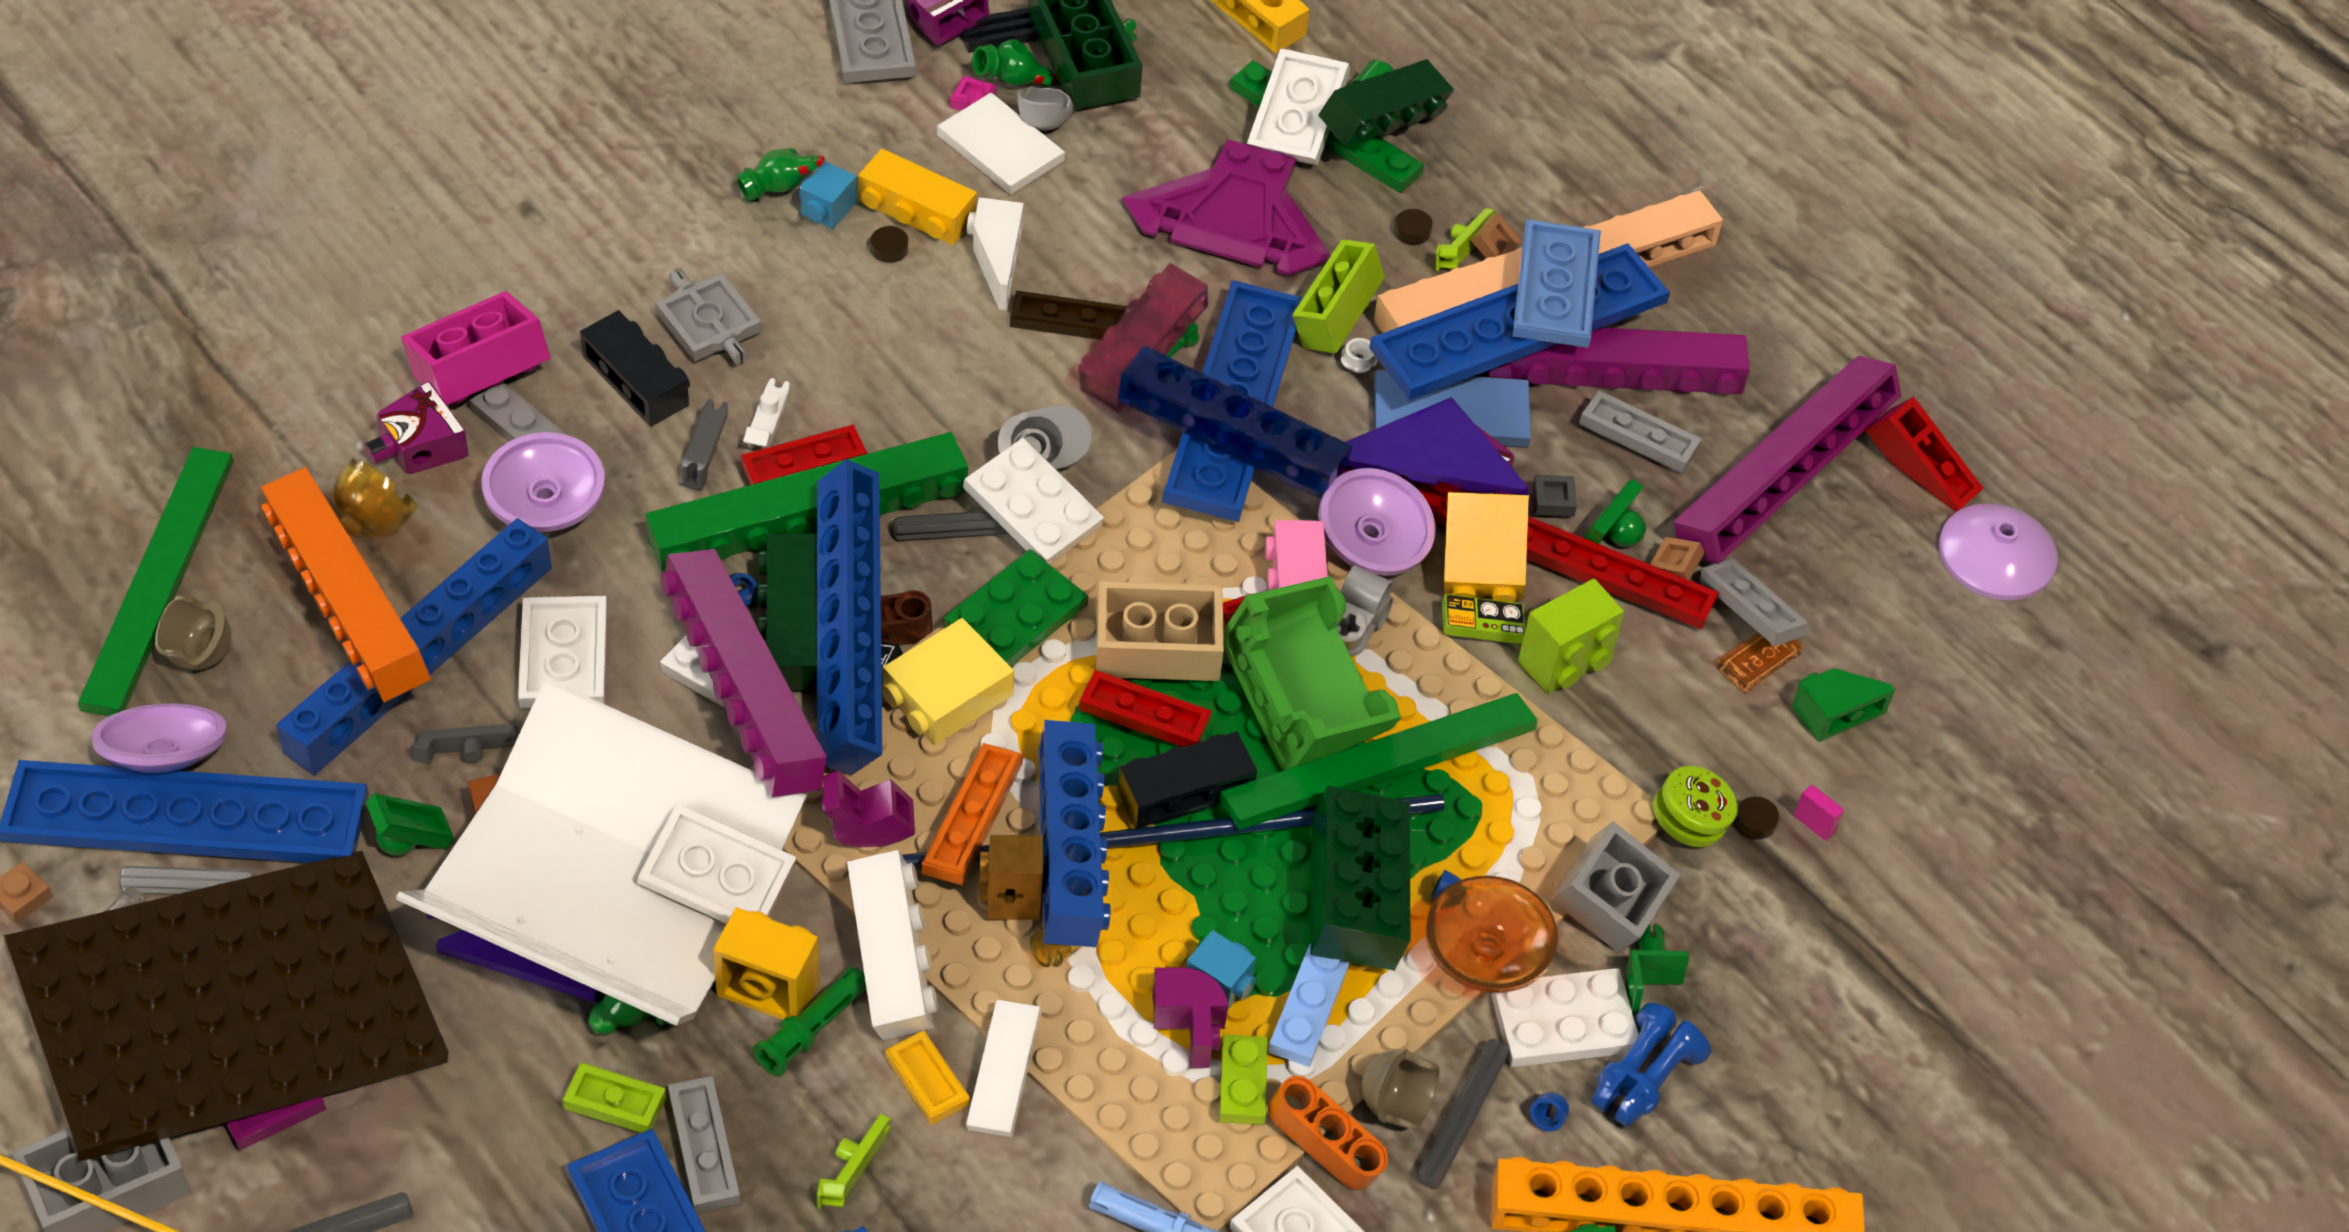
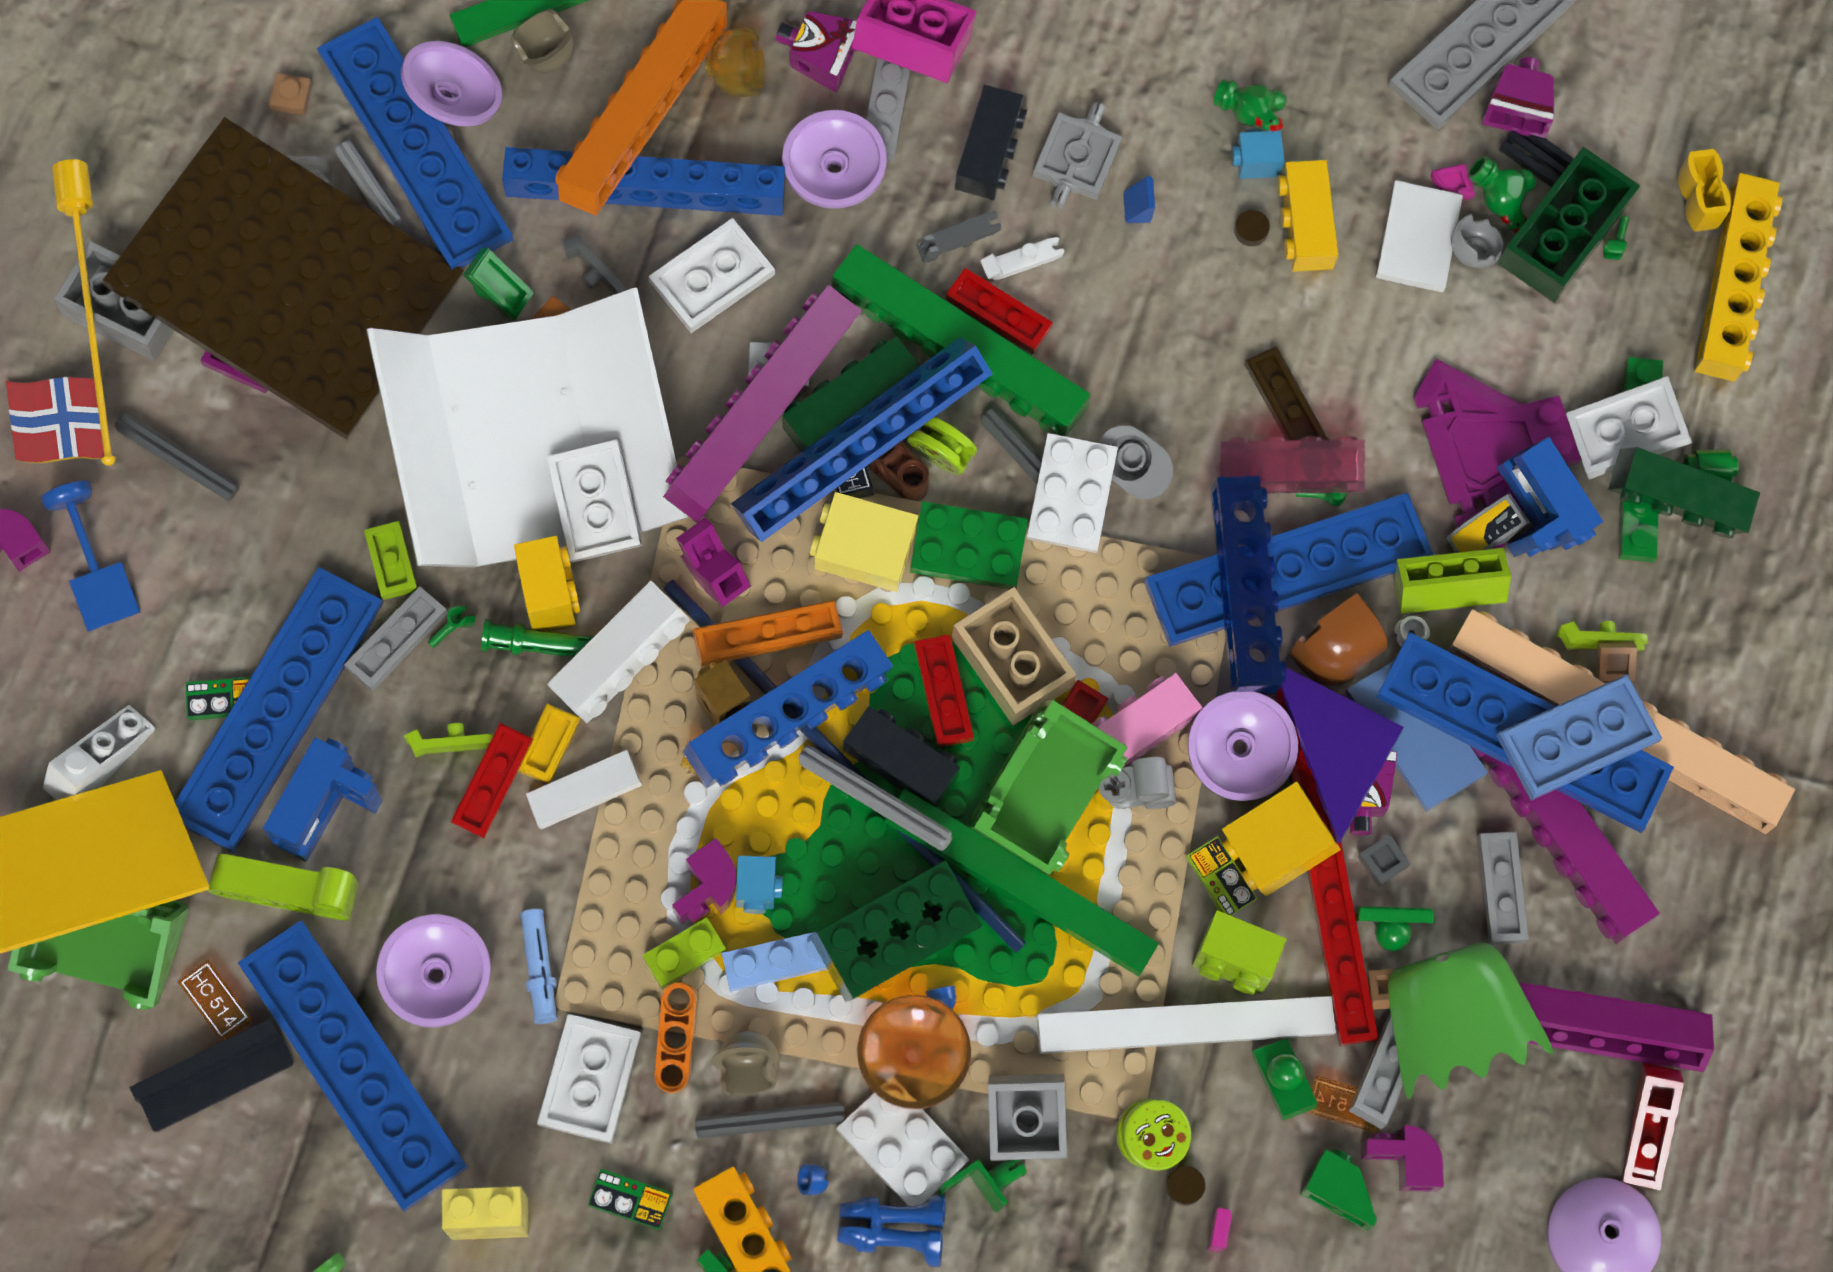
camera: 55 degrees right, 20 degrees up
blue hinge [729,573,757,606] -> none
white slope [967,197,1024,311] -> none
dark brown tile [1394,209,1433,245] -> none
none -> green hand [428,606,476,648]
none -> red tile [451,723,534,839]
none -> light grey axle [798,746,953,850]
none -> lime head [907,417,977,475]
none -> white tile [1036,996,1336,1054]
none -> blue slope [1123,176,1155,223]
none -> green tile [1252,1038,1318,1121]
none -> dark orange brick [1289,593,1388,685]
none -> magenta brick [1361,1125,1444,1192]
none -> bright green piece [1388,942,1553,1099]
none -> slope [1446,494,1530,553]
none -> blue brick [1496,437,1604,557]

